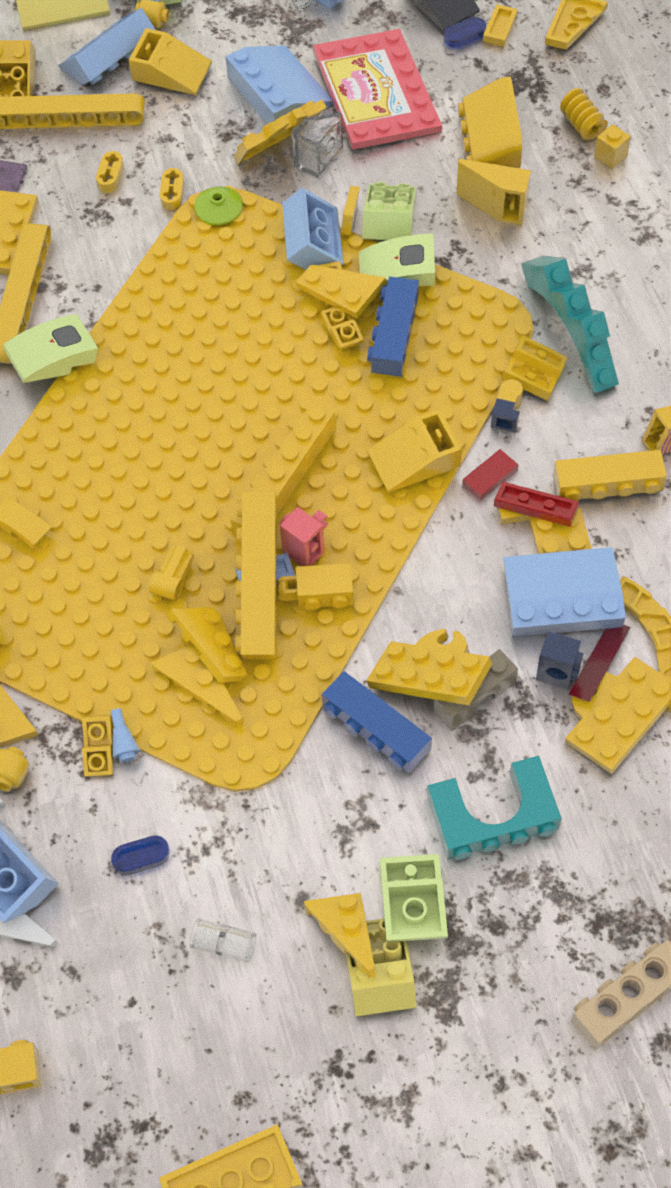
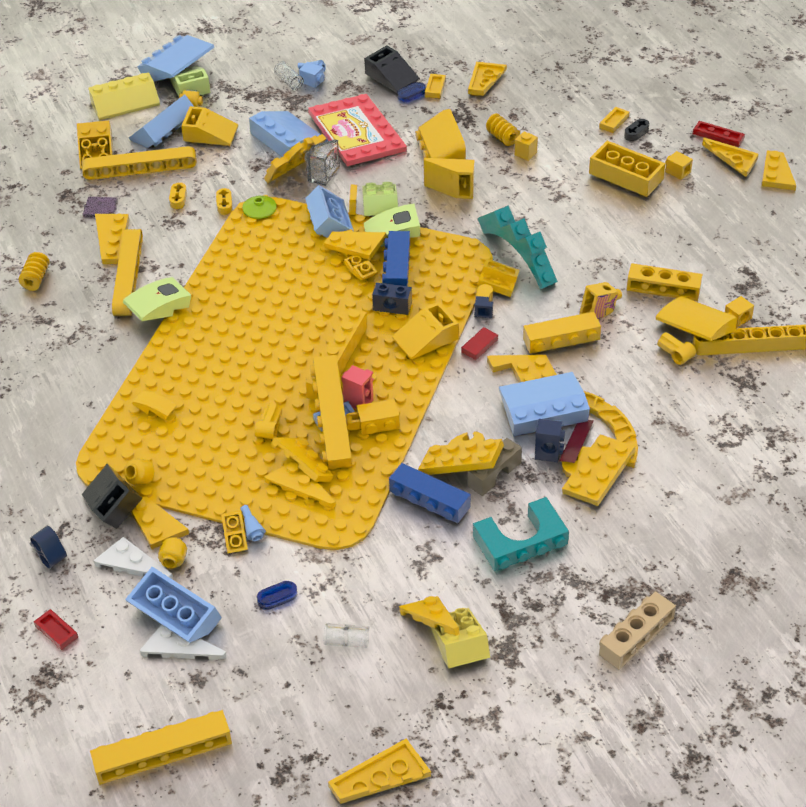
camera: 10 degrees left, 15 degrees down
yellowish green slope [380,854,448,942] -> none
red tile [494,482,579,527] -> none
none -> dark blue brick [372,282,412,315]

